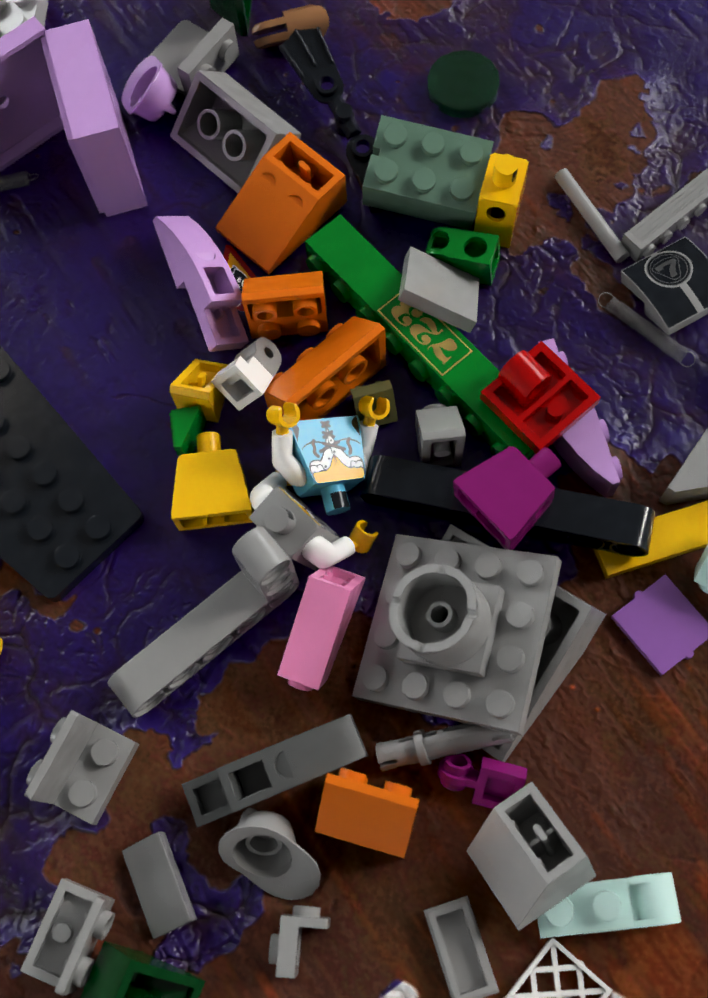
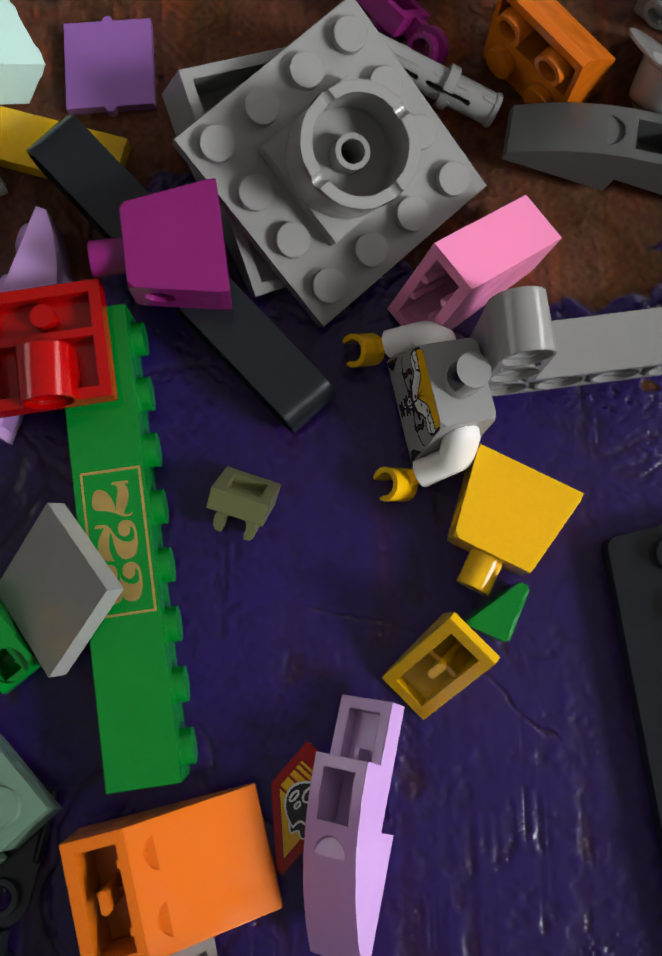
camera: 155 degrees left, 10 degrees up
white leg [211,337,282,411] -> none
orange slope [241,271,329,340] -> none
orange slope [264,316,386,420] -> none
torso [266,395,390,516] -> none
light grey slope [415,403,466,467] -> none

